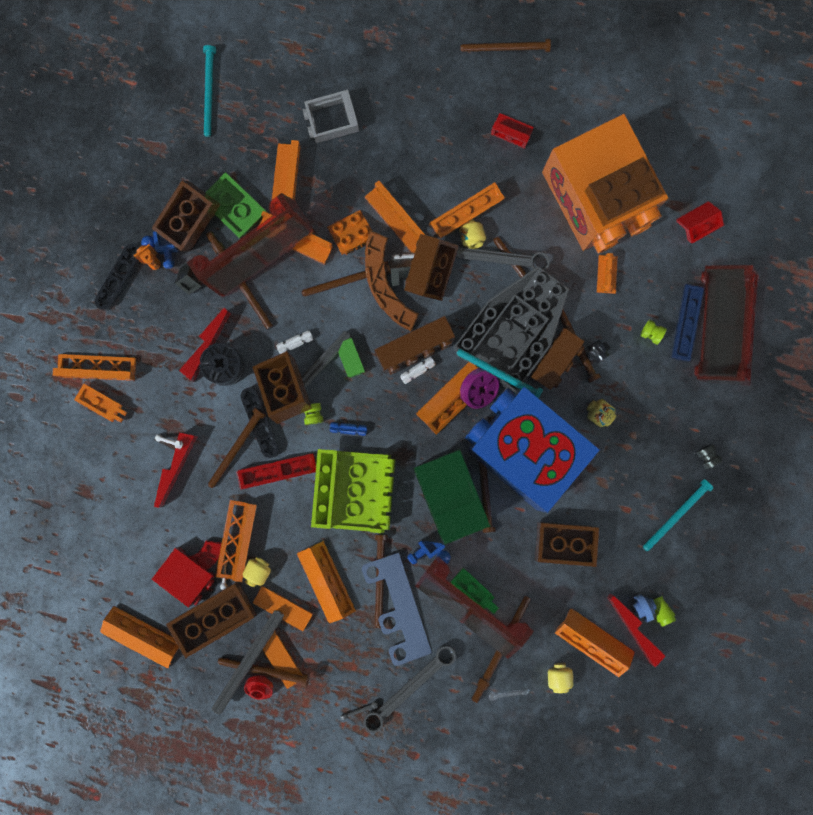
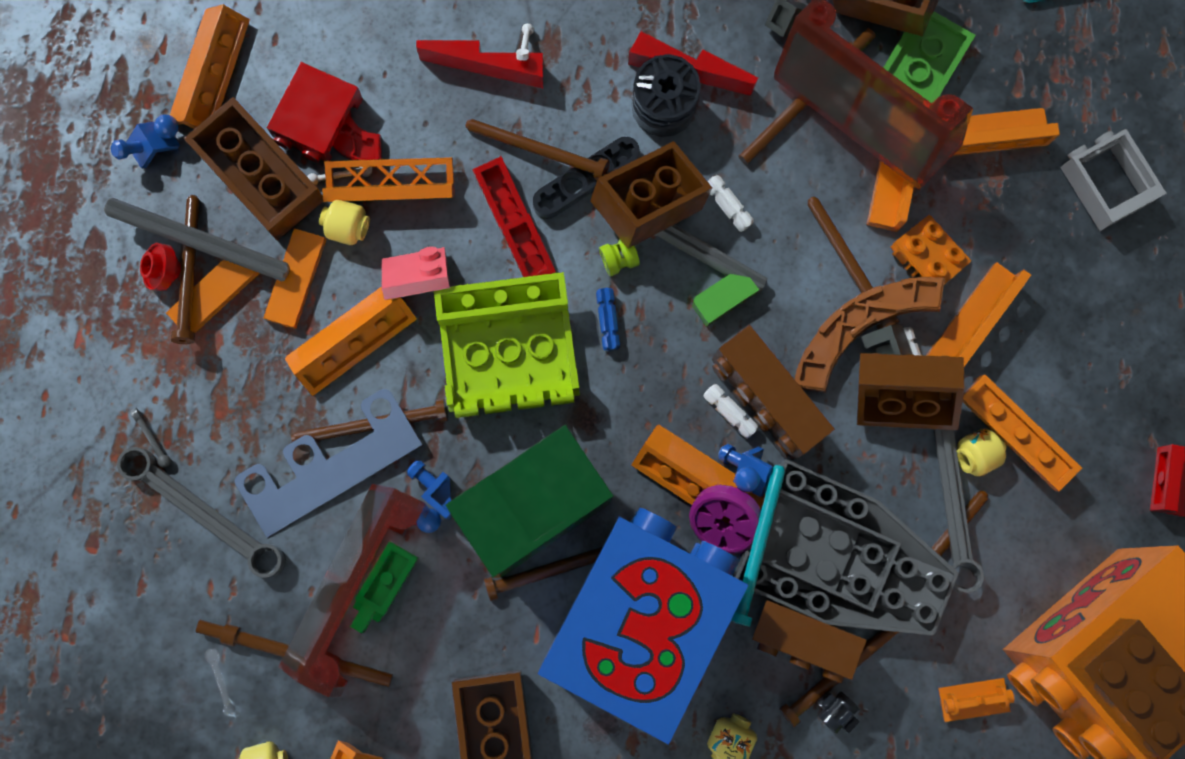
camera: 80 degrees right, 5 degrees down
none -> blue piece [111,114,180,169]
none -> coral plate [382,247,450,300]
none -> blue piece [718,444,773,497]

